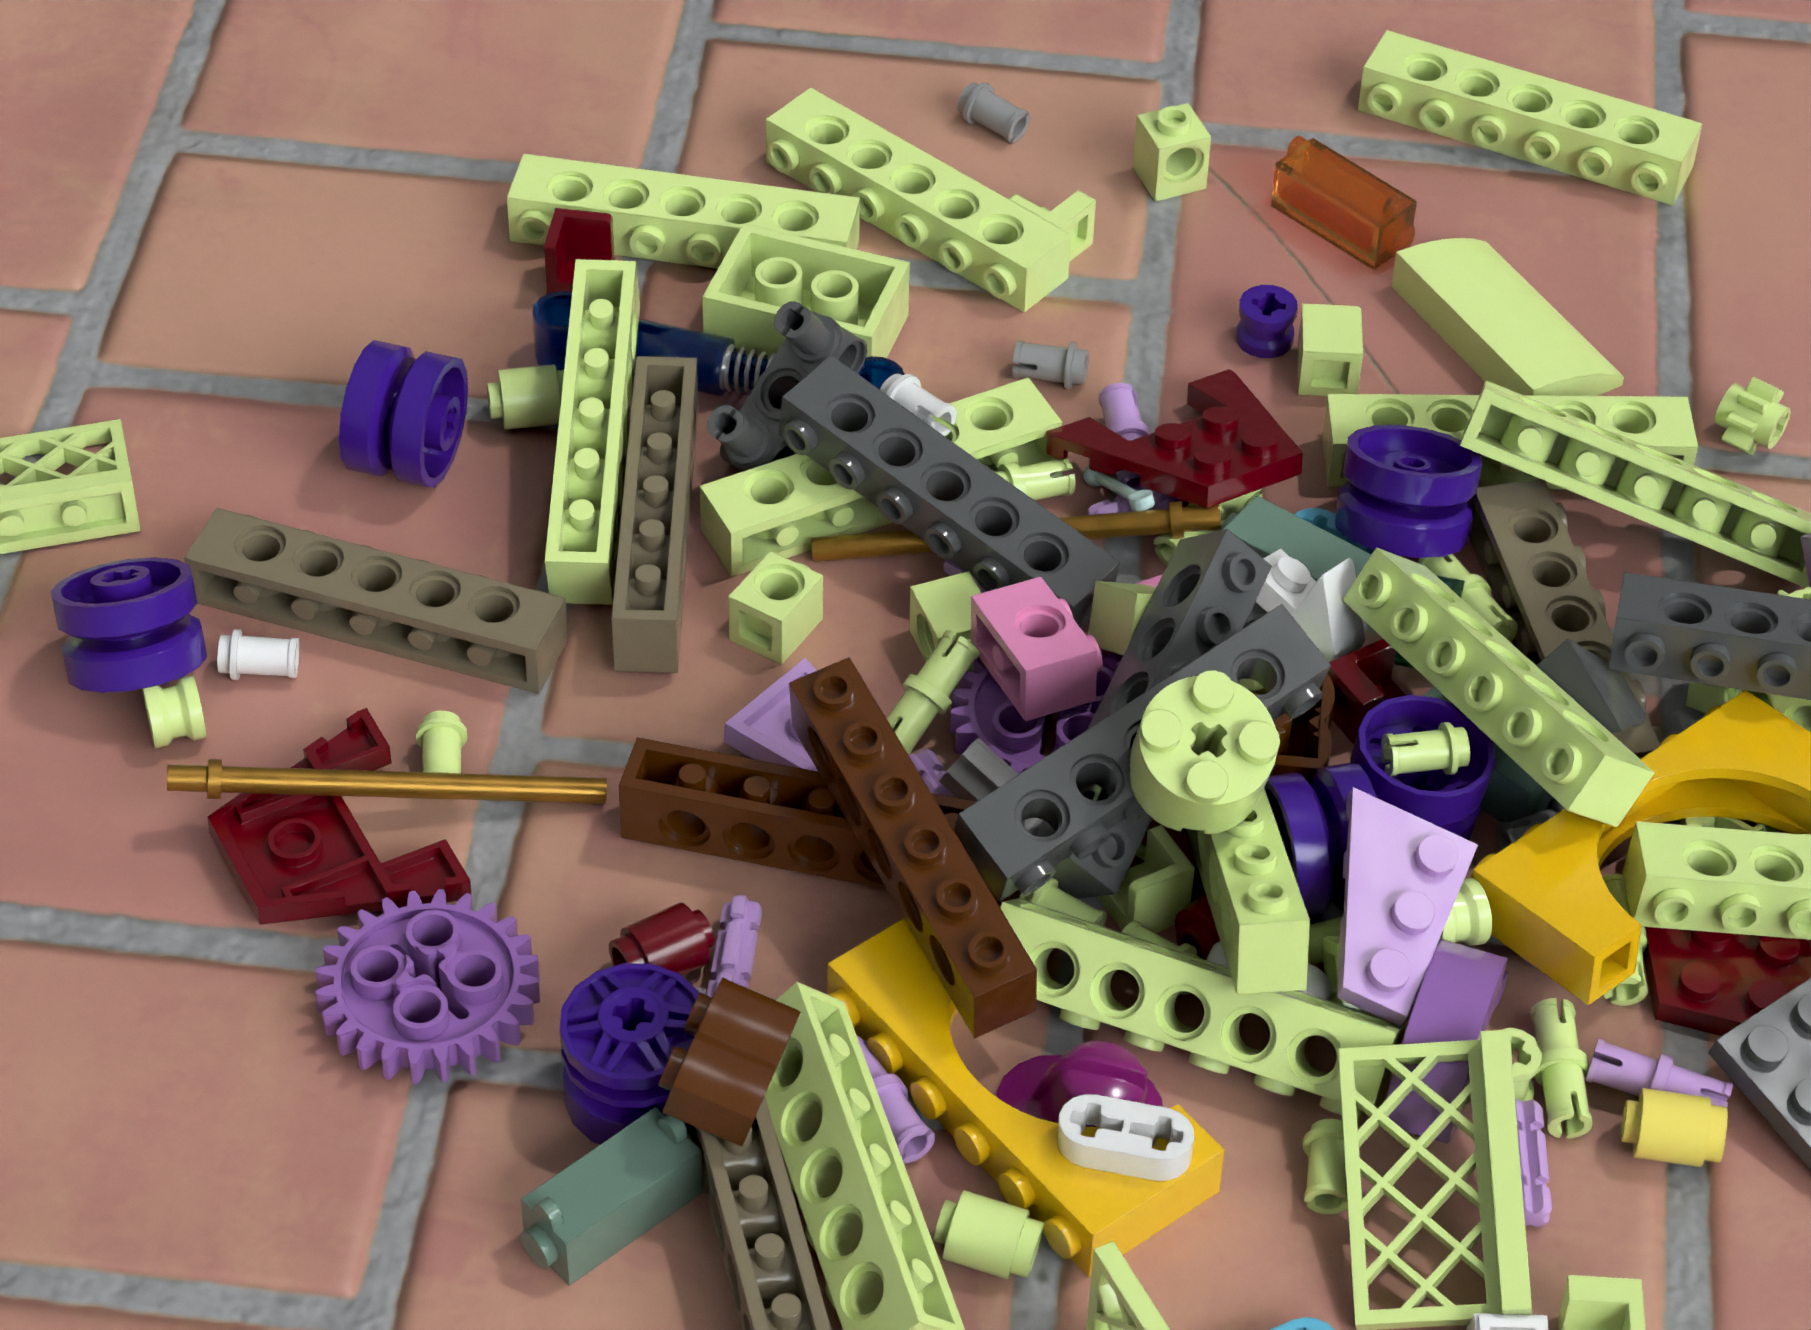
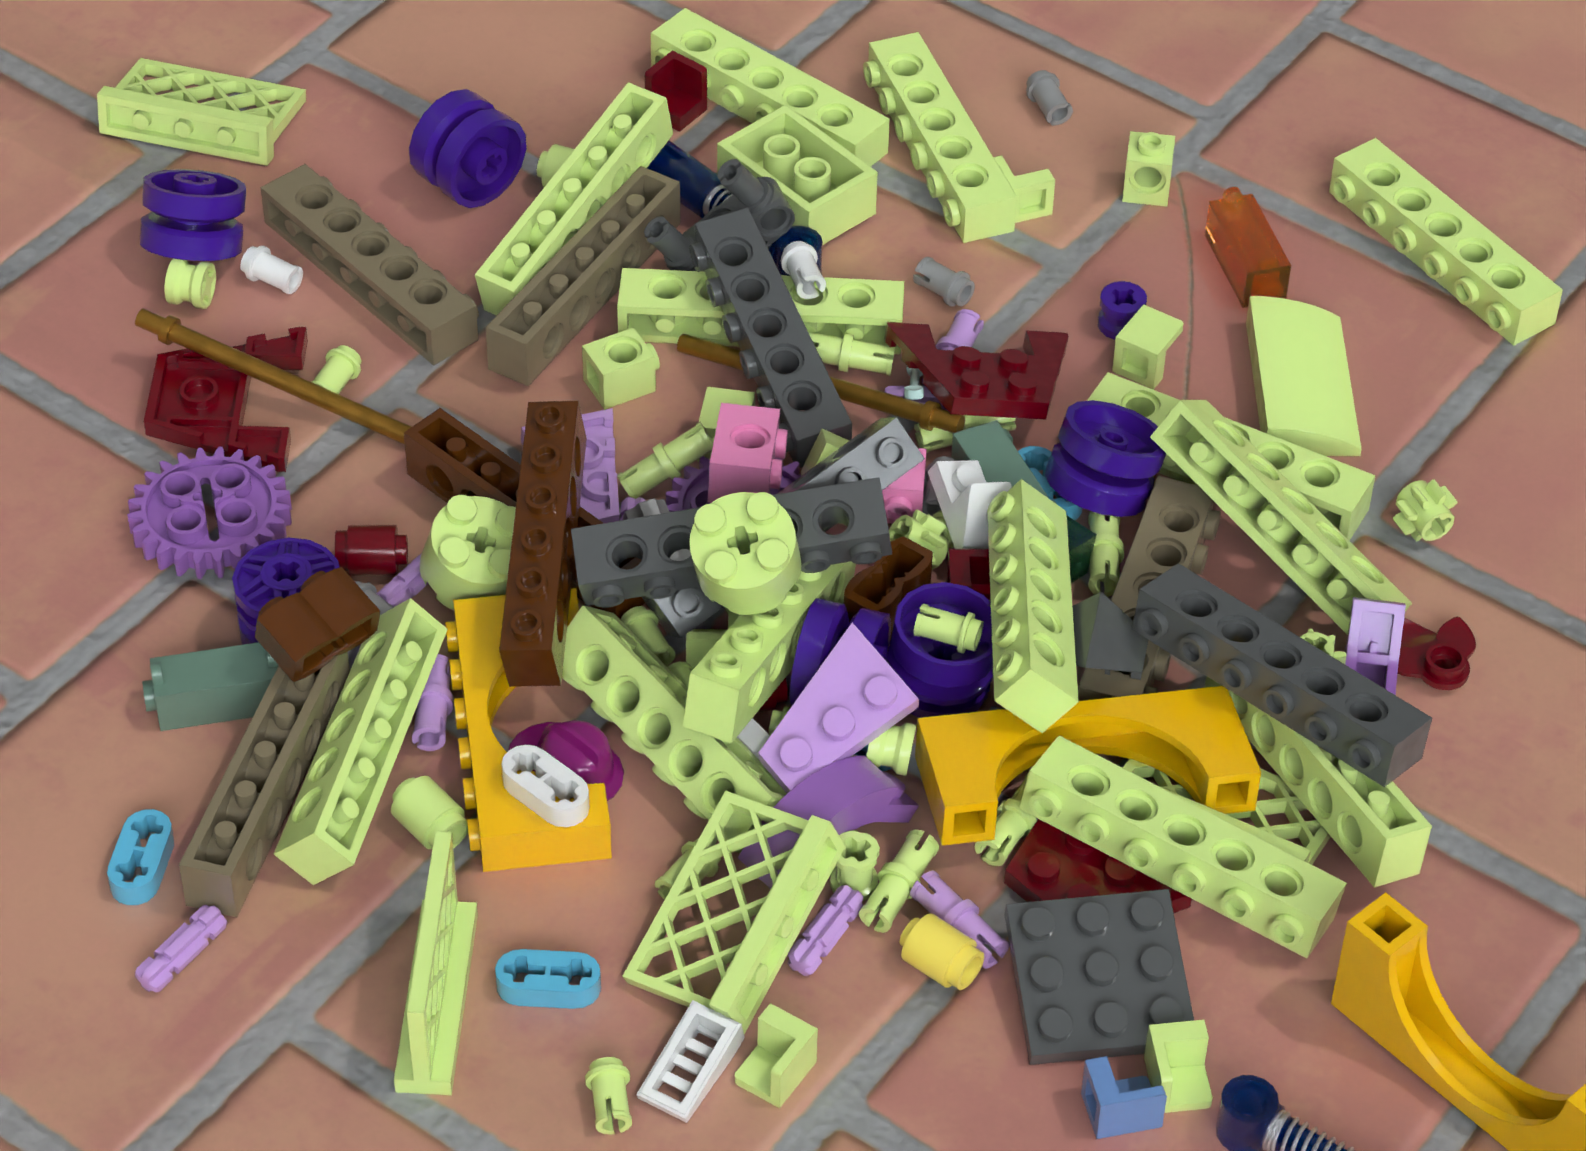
camera: 30 degrees right, 0 degrees up
none -> yellowish green brick [420,495,516,610]

